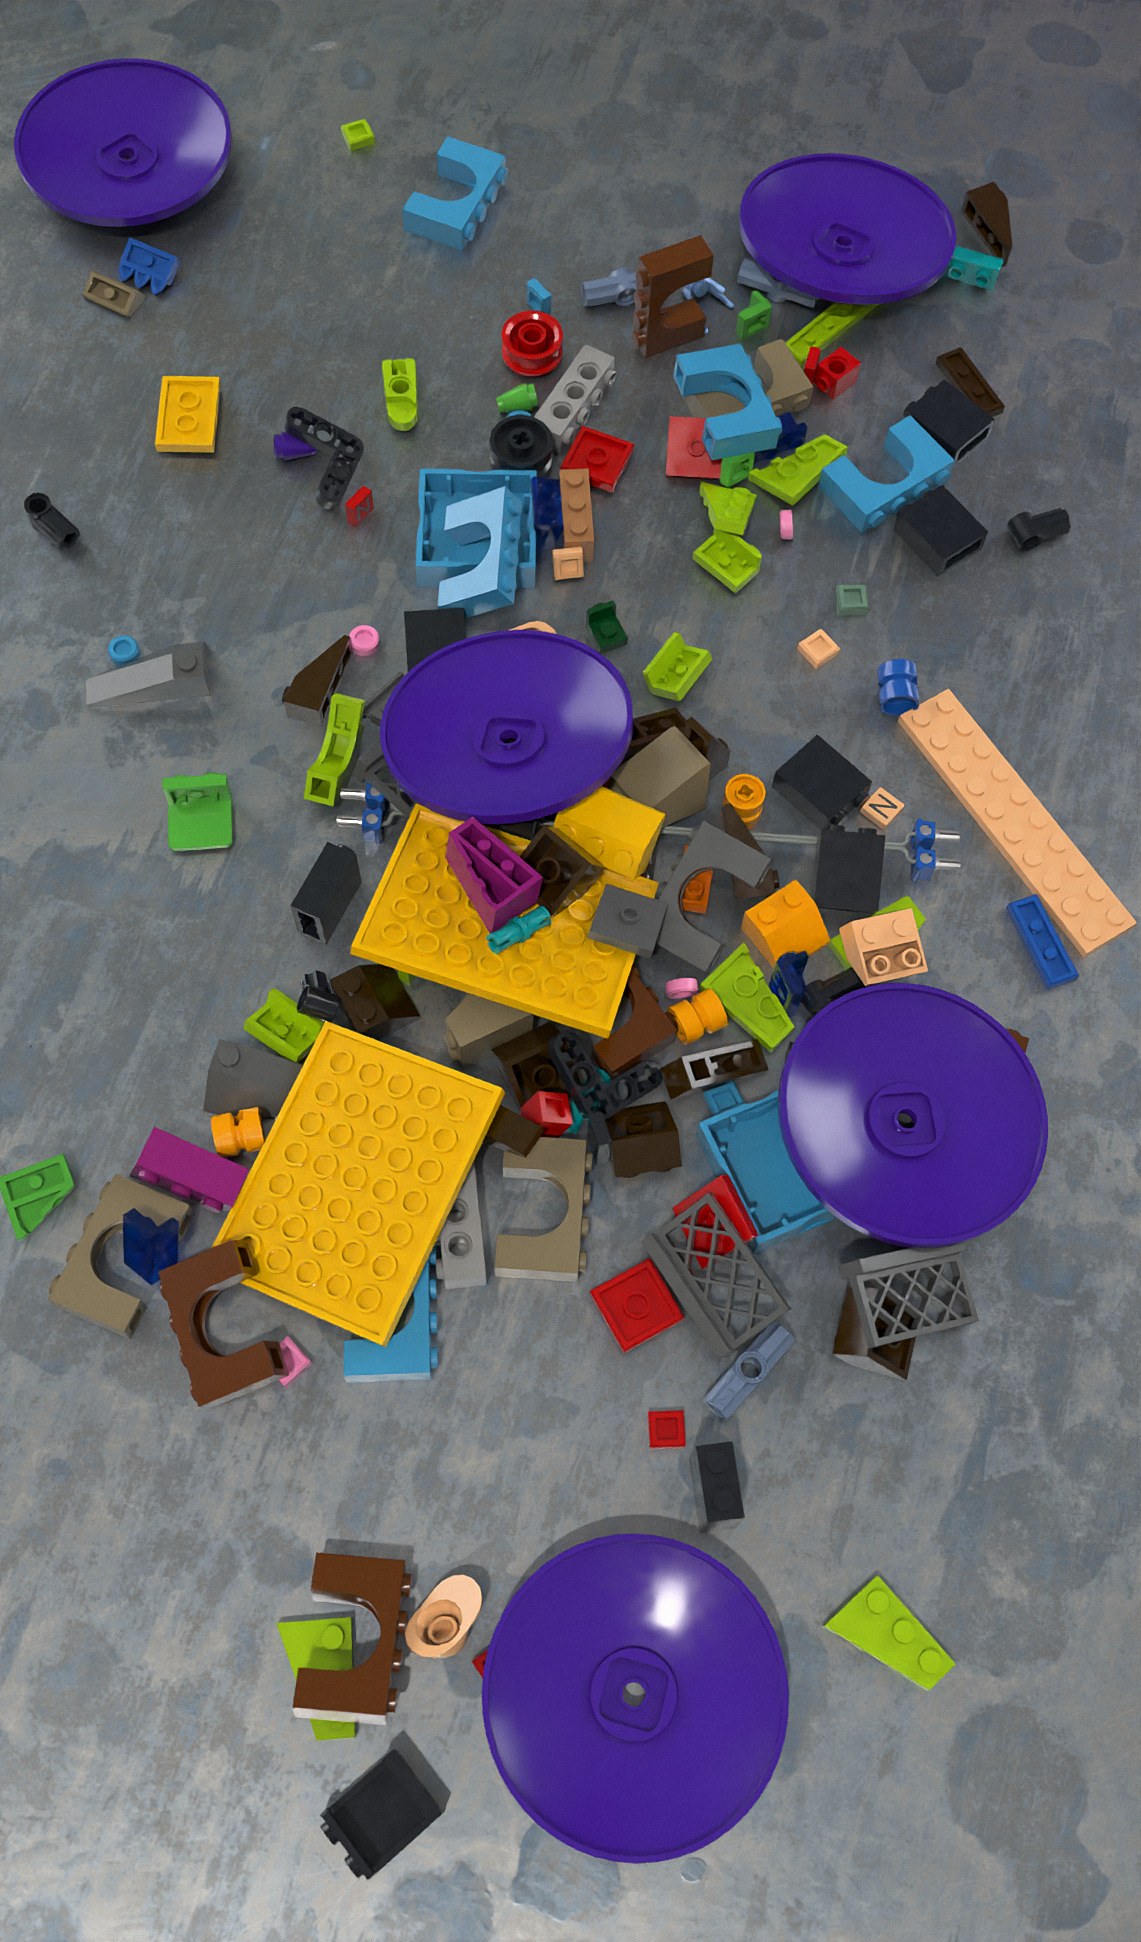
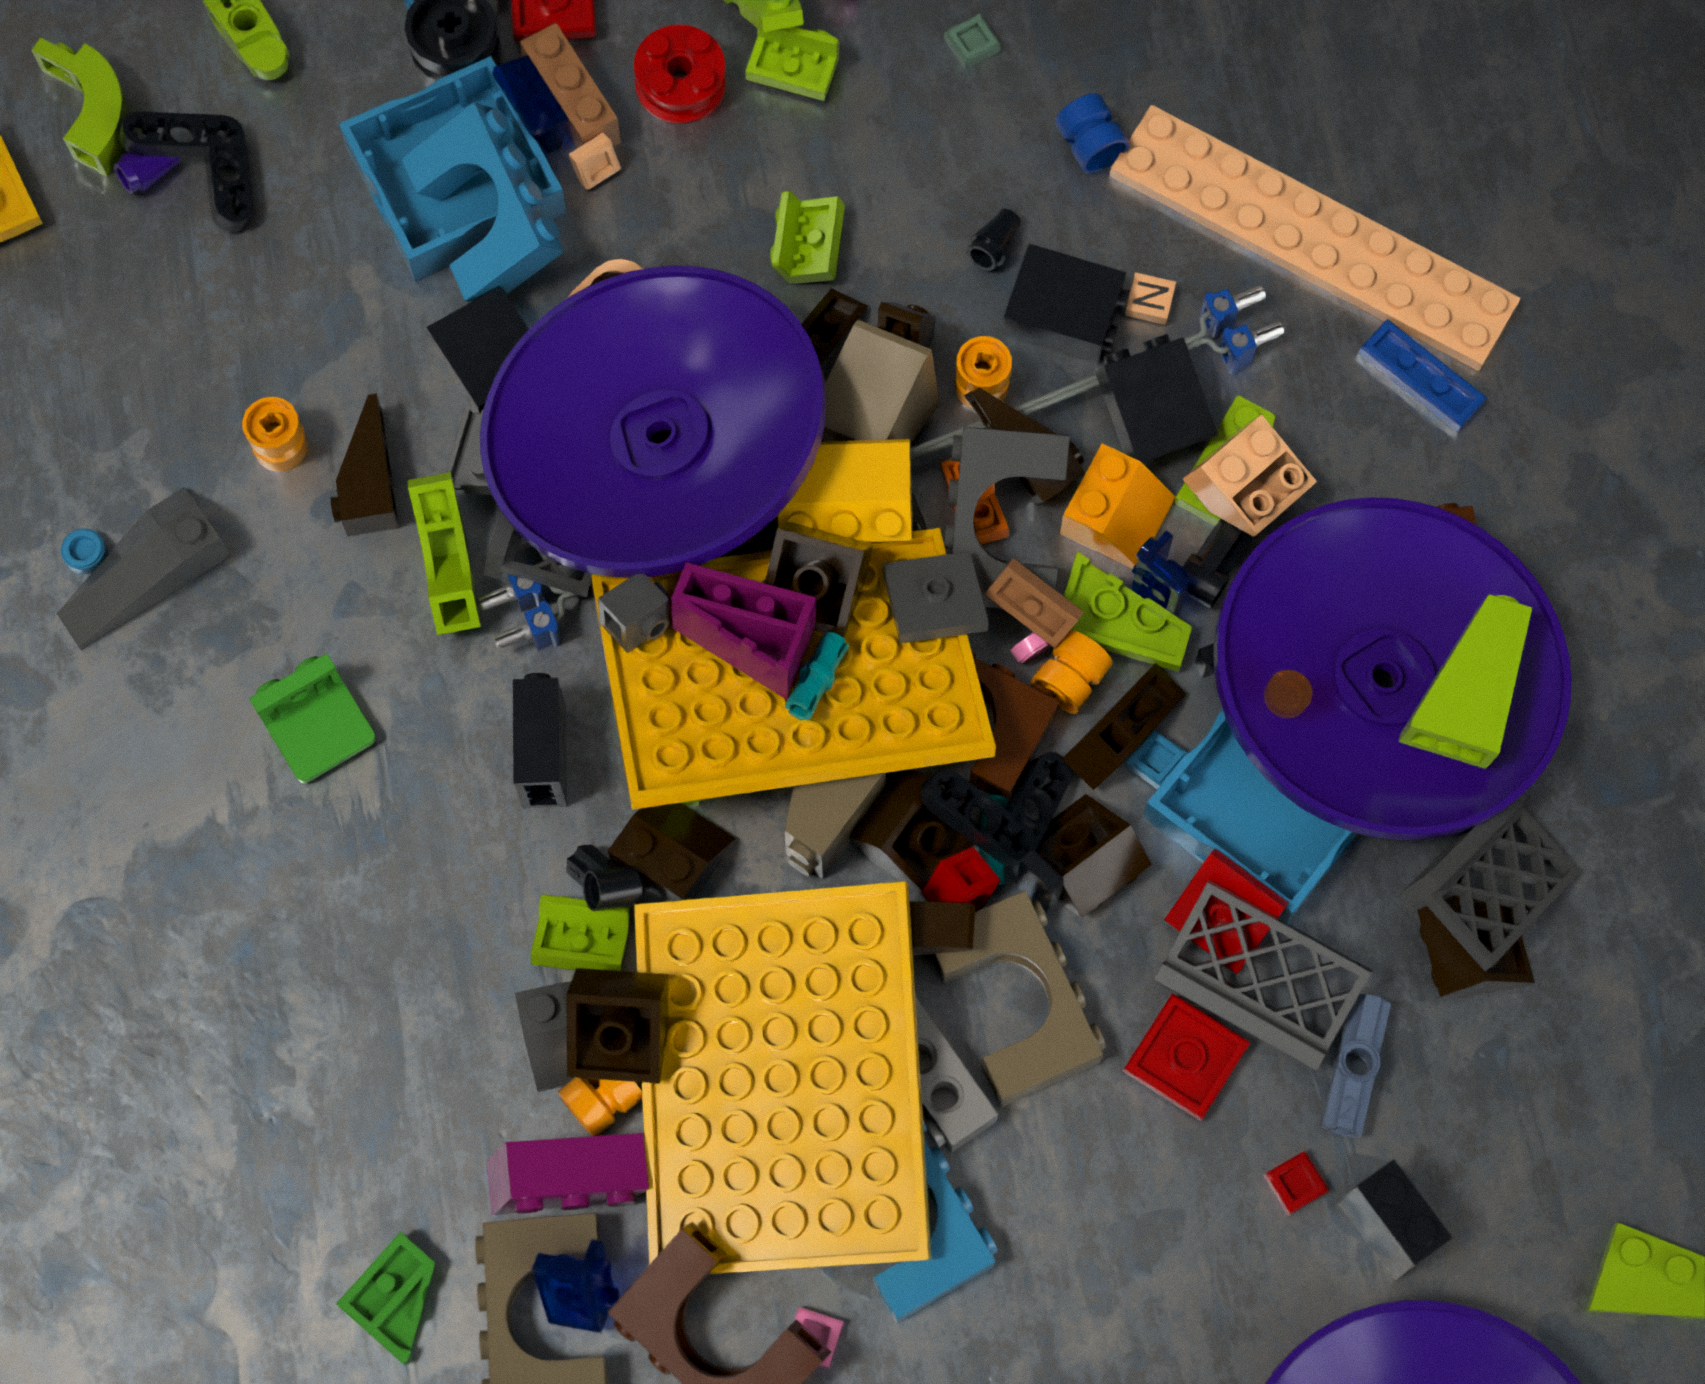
camera: 25 degrees left, 5 degrees up
red tile [345,486,374,527] -> none
bright pink tile [349,625,380,656] -> none
dark green bracket [586,600,628,654] -> none
light nougat tile [797,629,840,669] -> none
none -> lime arch [32,37,130,177]
none -> light orange wheel [242,396,308,472]
none -> dark brown slope [566,968,668,1084]
none -> dark grey brick [598,574,671,653]
none -> red wheel [634,24,725,124]
none -> black cone [967,208,1021,271]
none -> medium nougat plate [984,558,1083,648]
none -> clear orange tile [1264,670,1313,718]
none -> lime slope [1398,594,1532,769]

